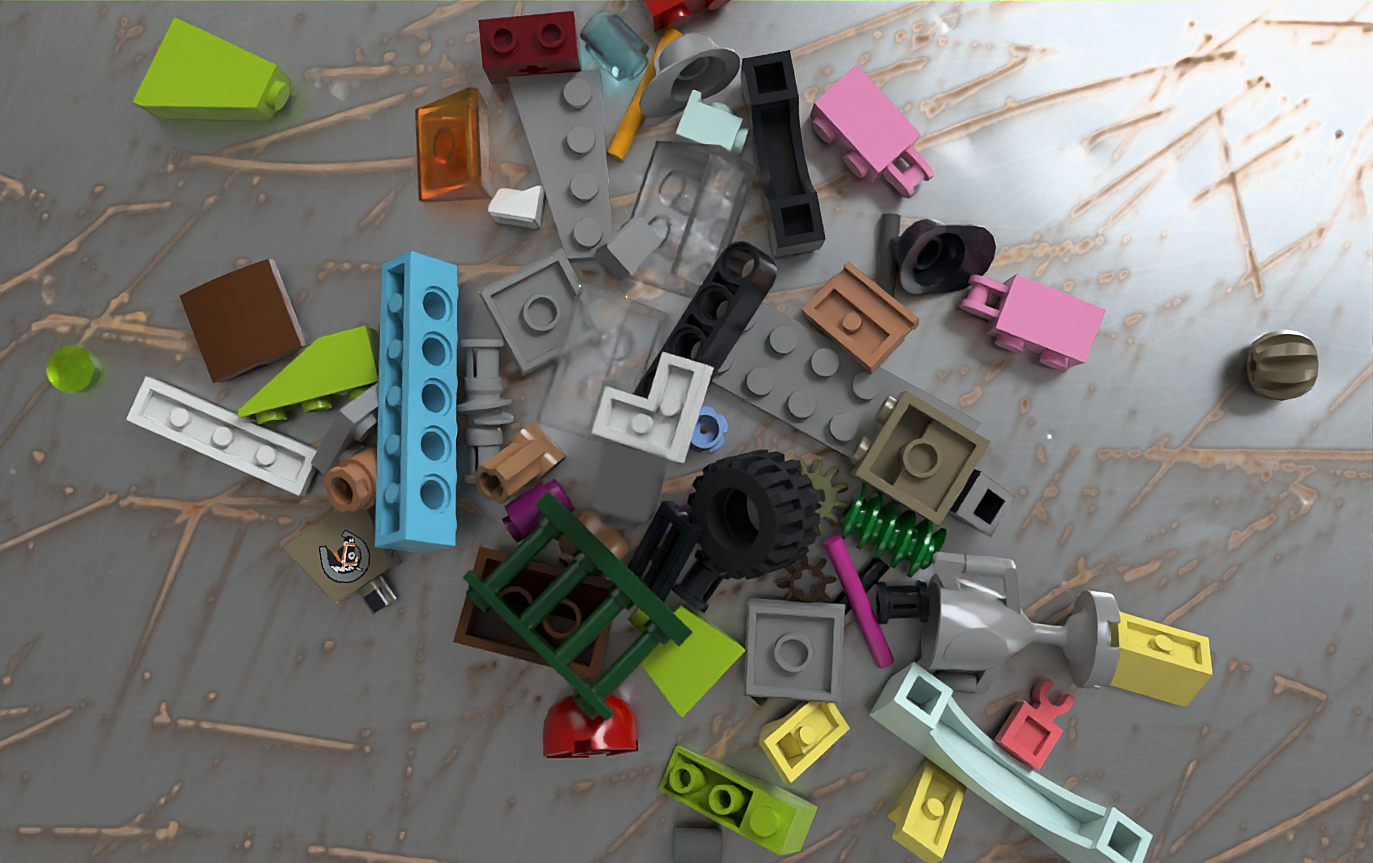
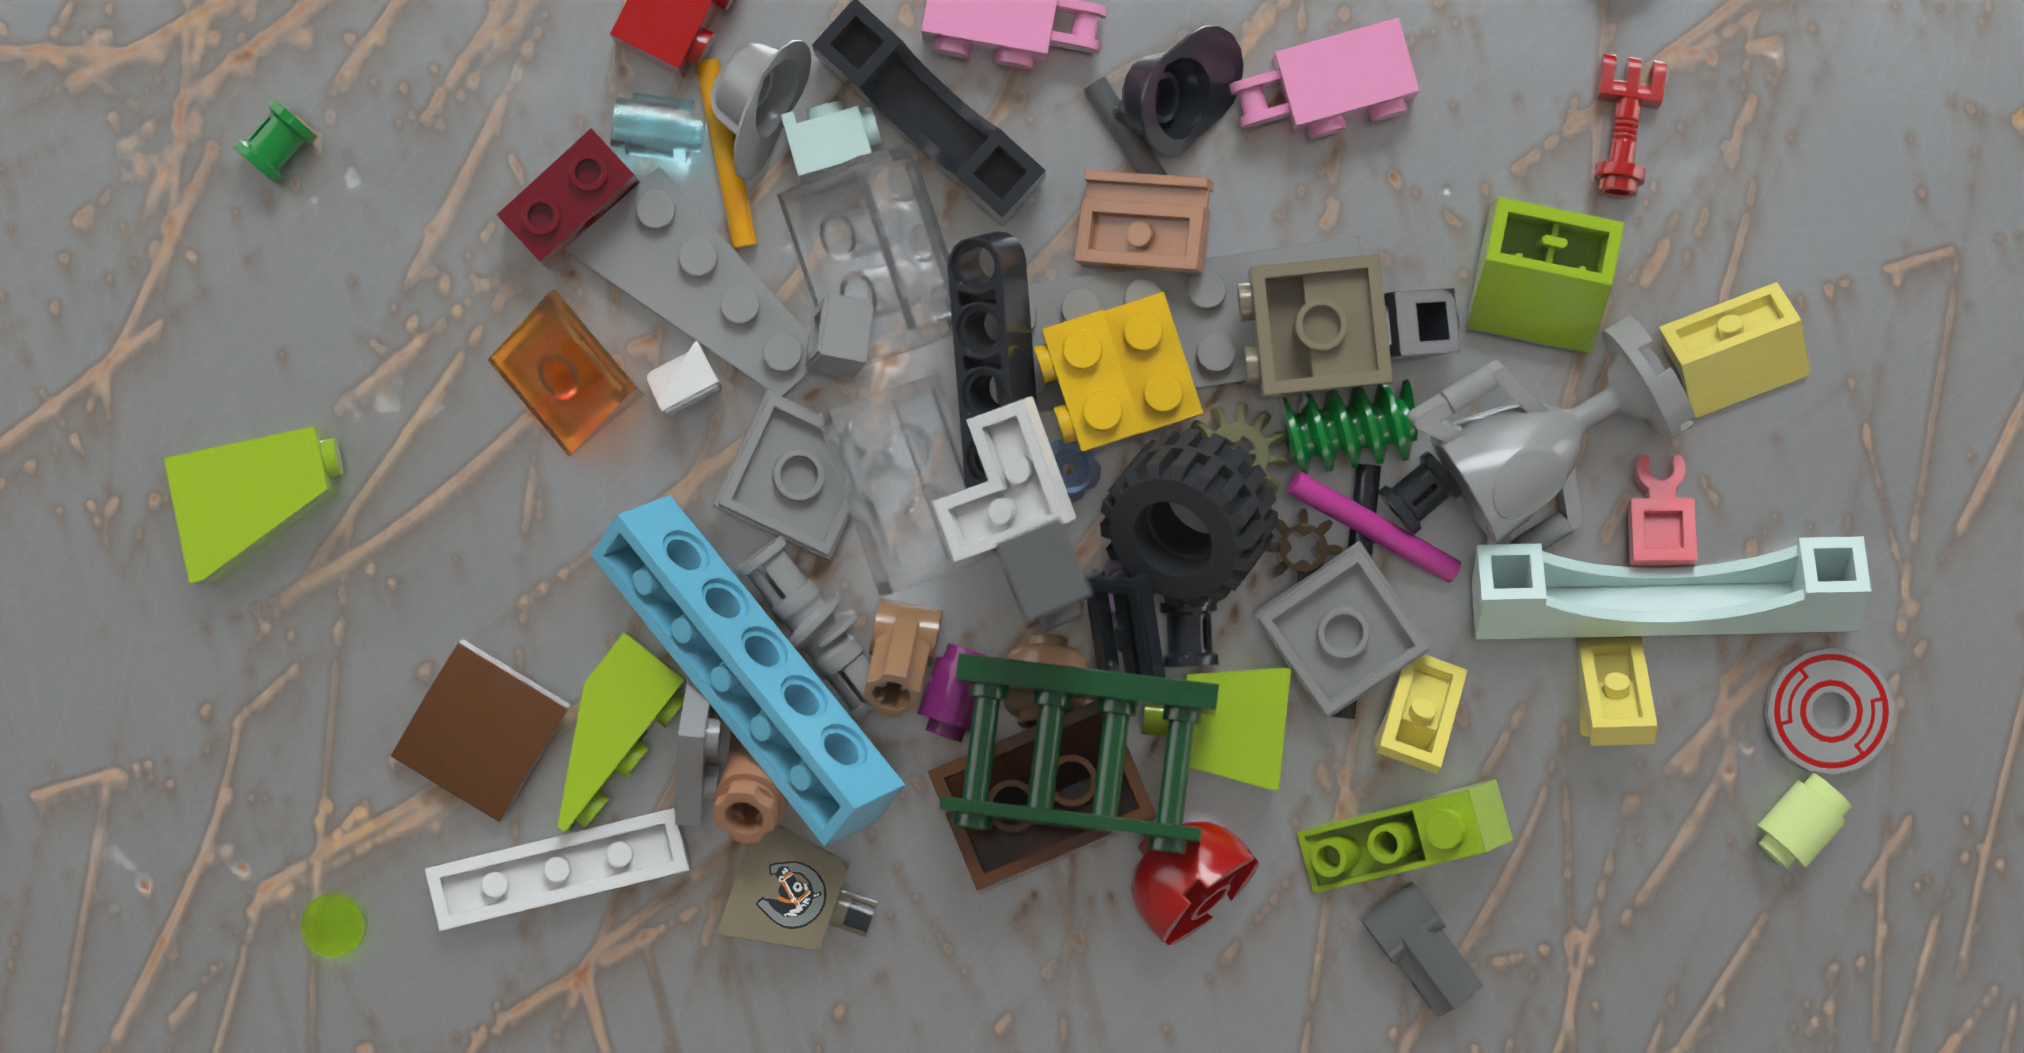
camera: 40 degrees left, 0 degrees up
none -> yellow plate [1033,291,1203,454]
none -> lime slope [1465,196,1625,354]
none -> red hinge [1594,53,1667,198]

